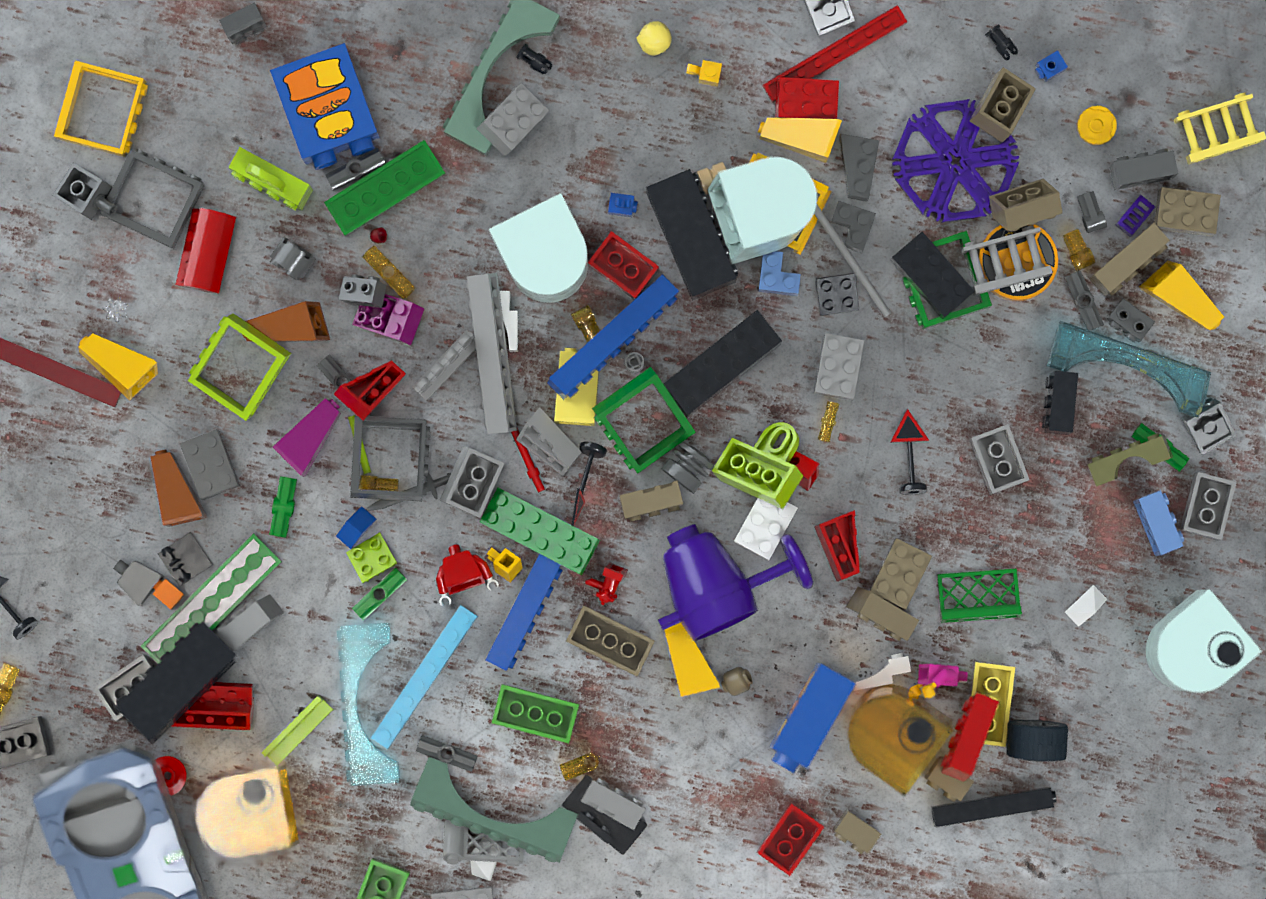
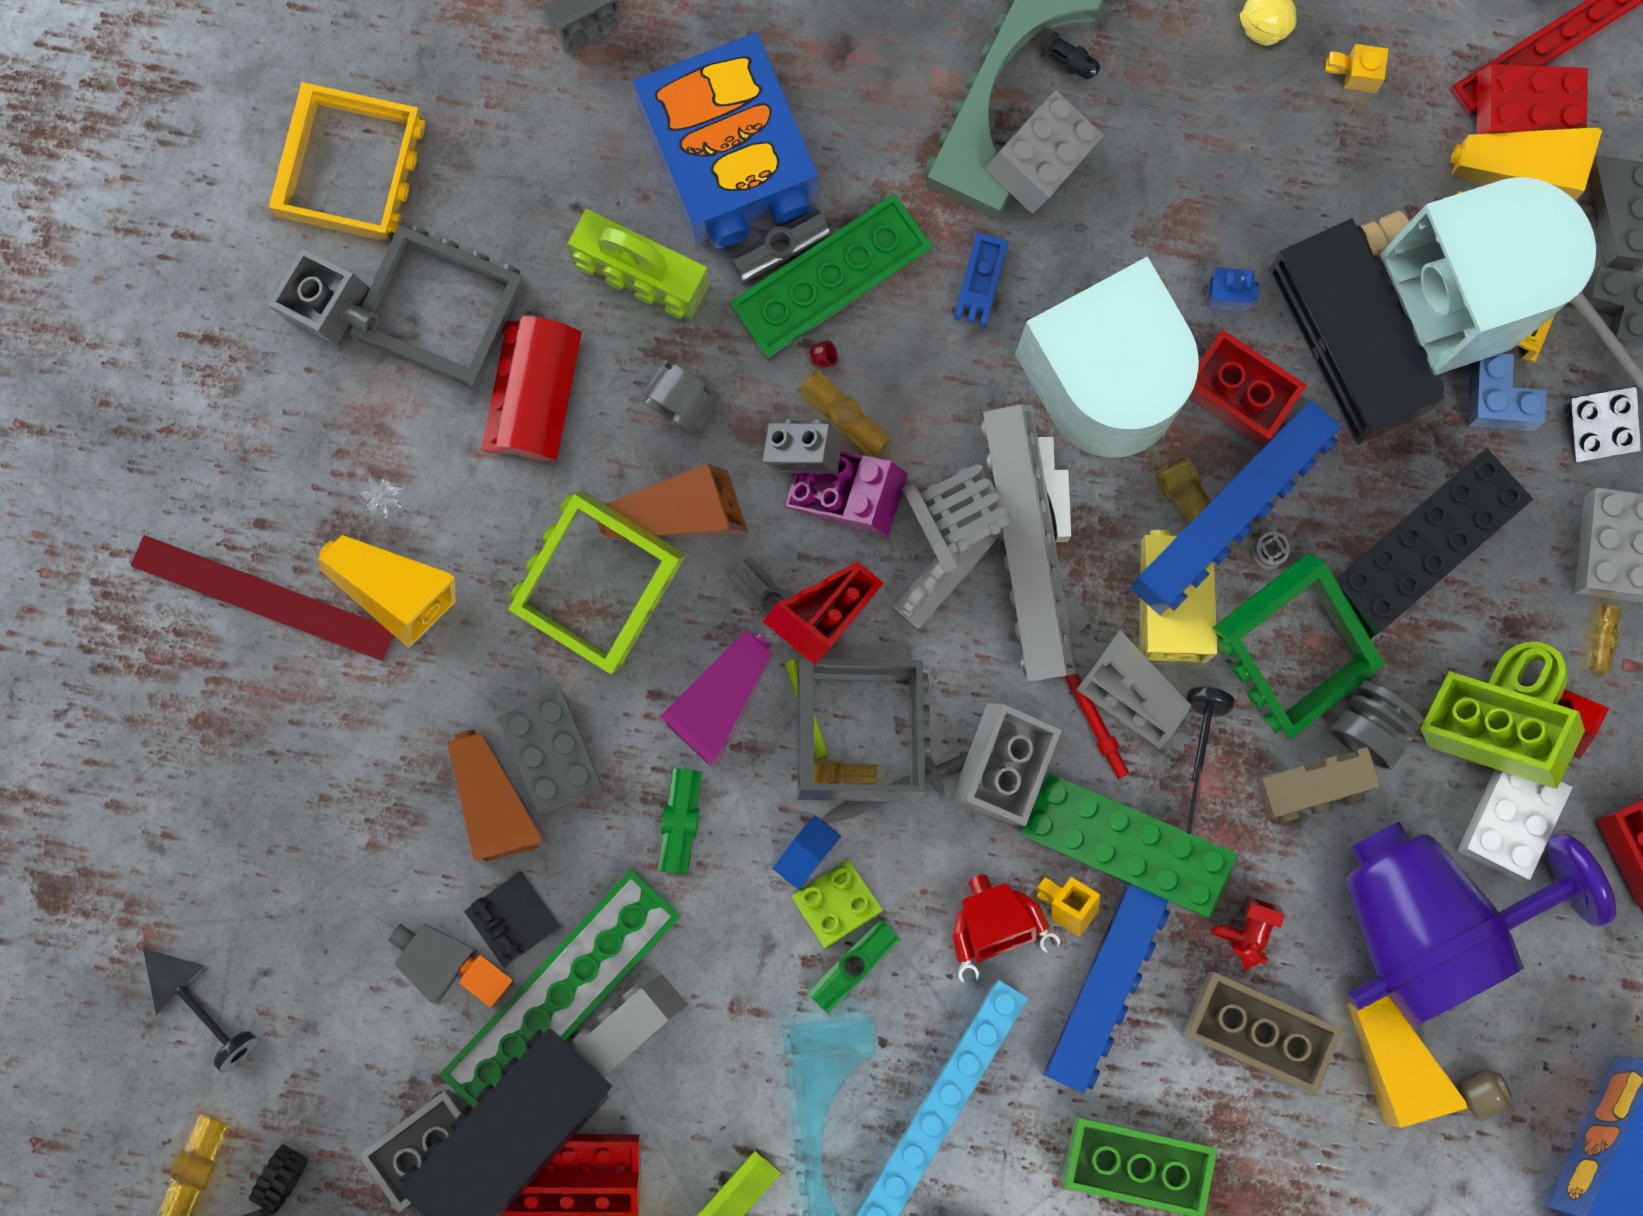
camera: 10 degrees left, 5 degrees down
none -> black tyre [249,1144,308,1215]
none -> light grey fence [902,465,1012,573]
none -> blue hinge [954,232,1009,327]

